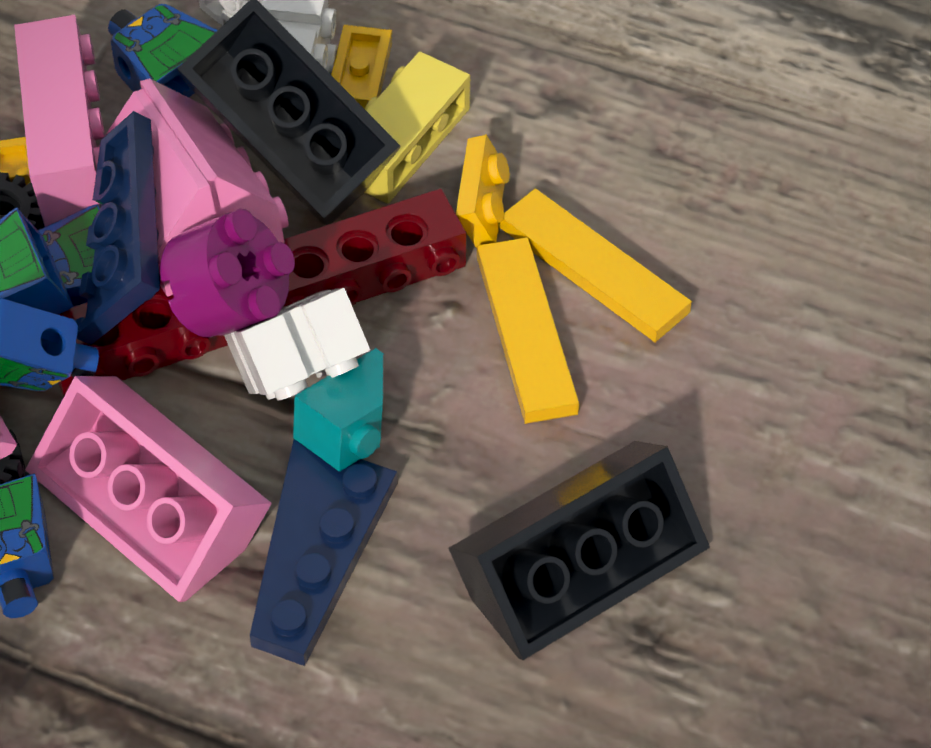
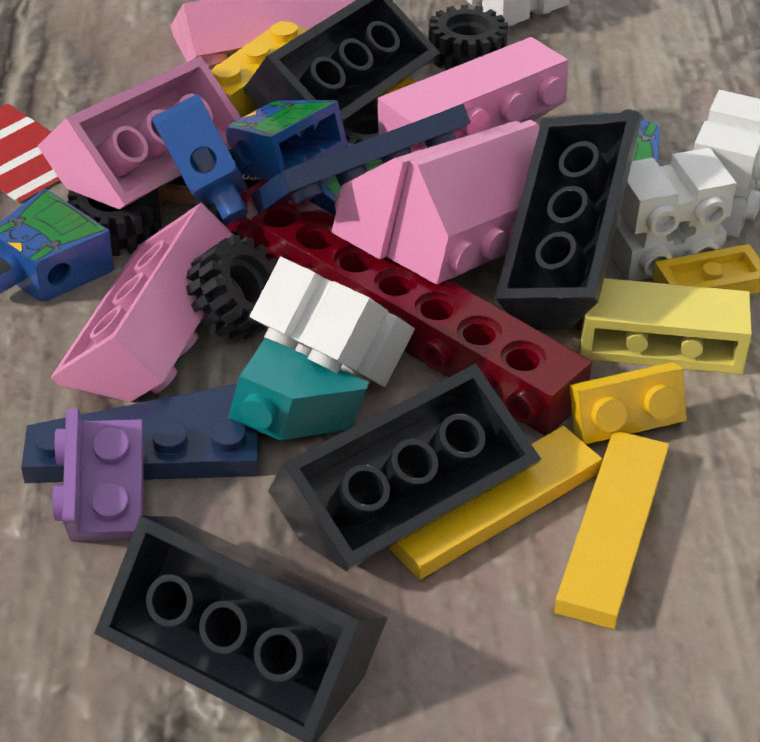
camera: 65 degrees right, 10 degrees down
magenta brick [160,209,295,337] -> none
none -> medium lavender bracket [52,408,144,542]
none -> black tyre [186,235,278,341]
none -> black slope [268,364,541,571]

